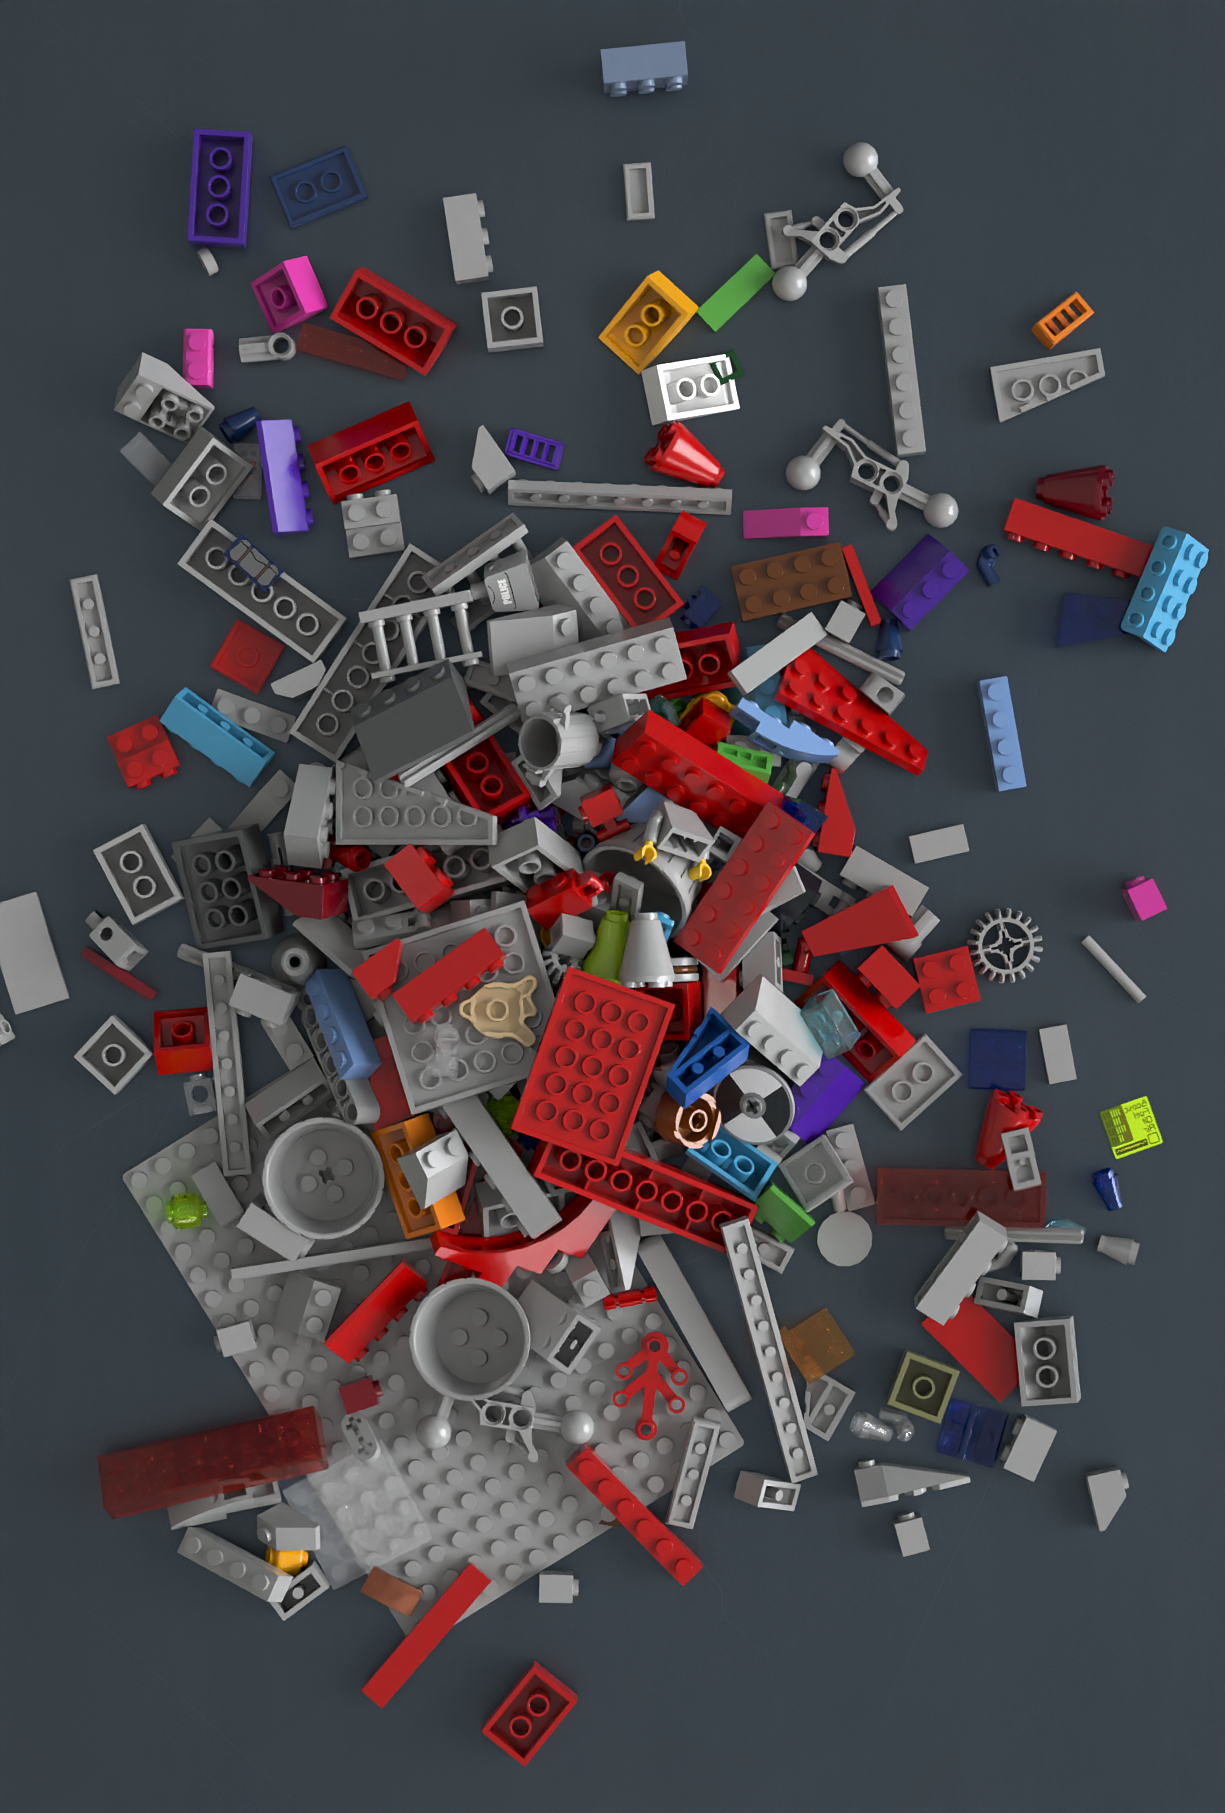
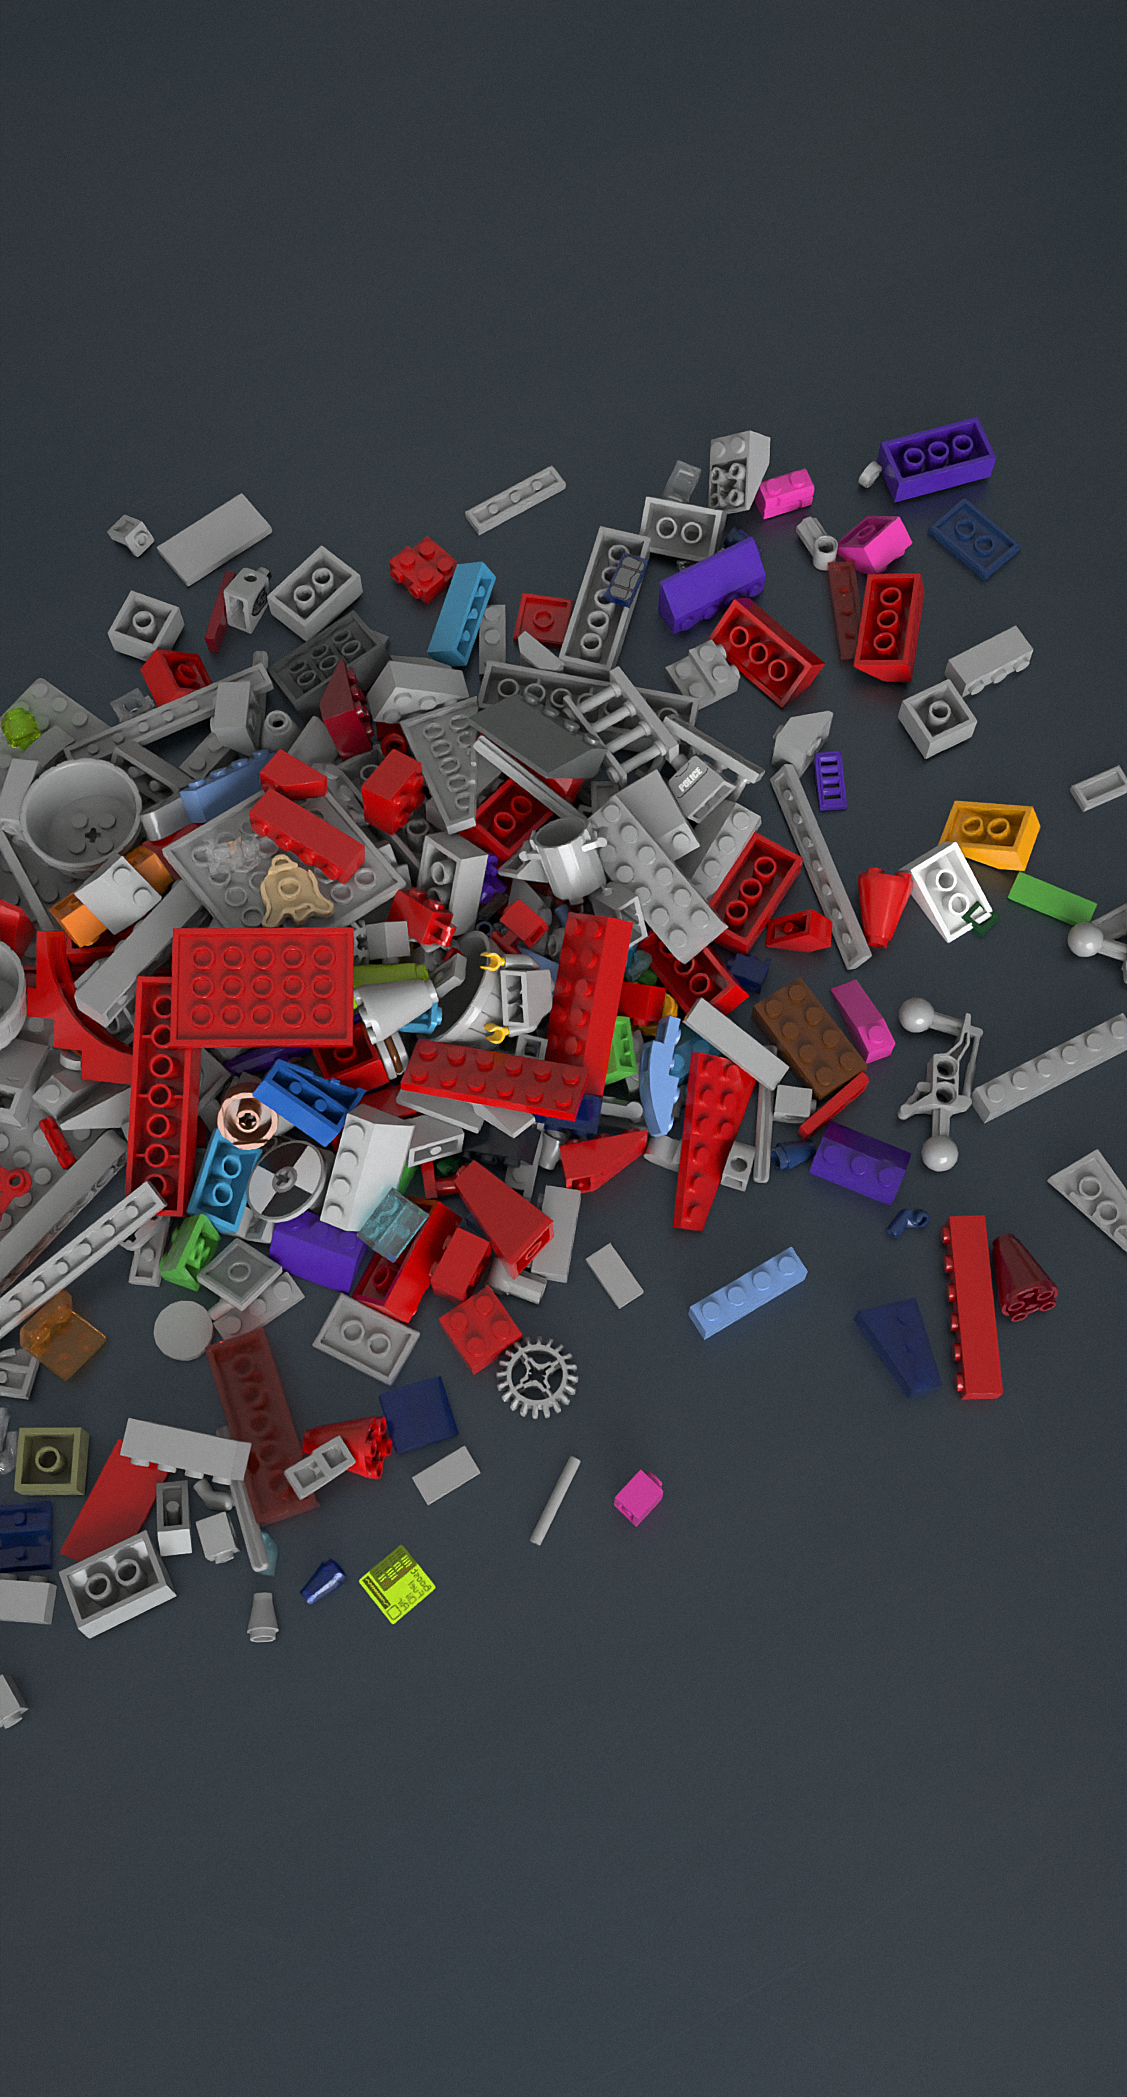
camera: 70 degrees right, 20 degrees down
dark azure bracket [1121,526,1209,653] -> none

